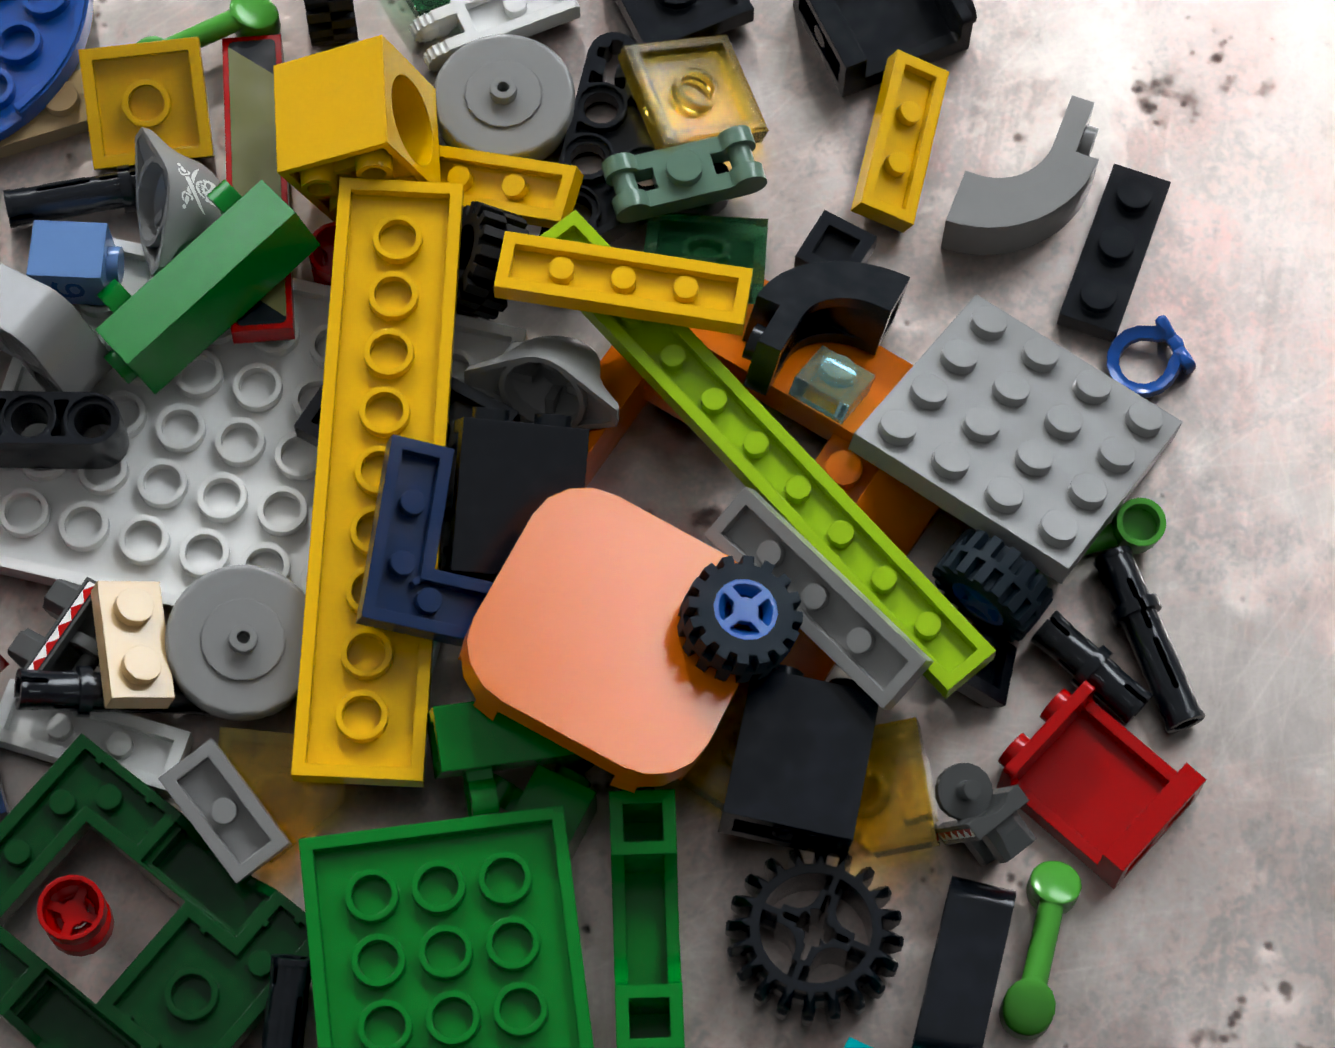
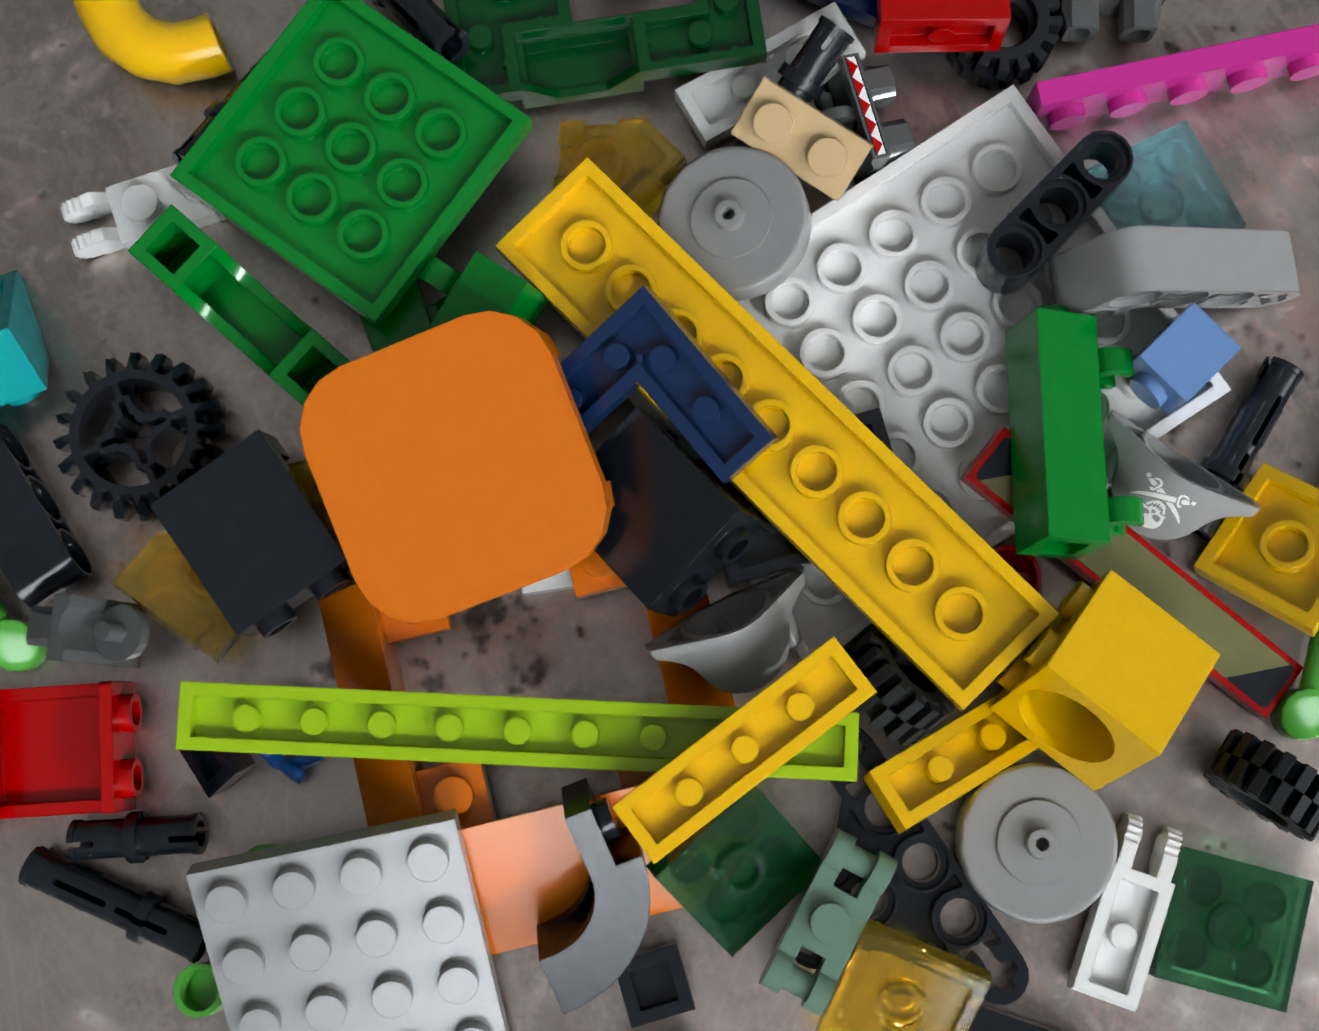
camera: 140 degrees right, 15 degrees up
light grey plate [158,739,292,884] -> none
black wheel [677,555,803,683] -> none
light grey plate [704,487,934,710] -> none
clear light blue plate [788,345,876,424] -> none
black wheel [932,529,1054,642] -> none

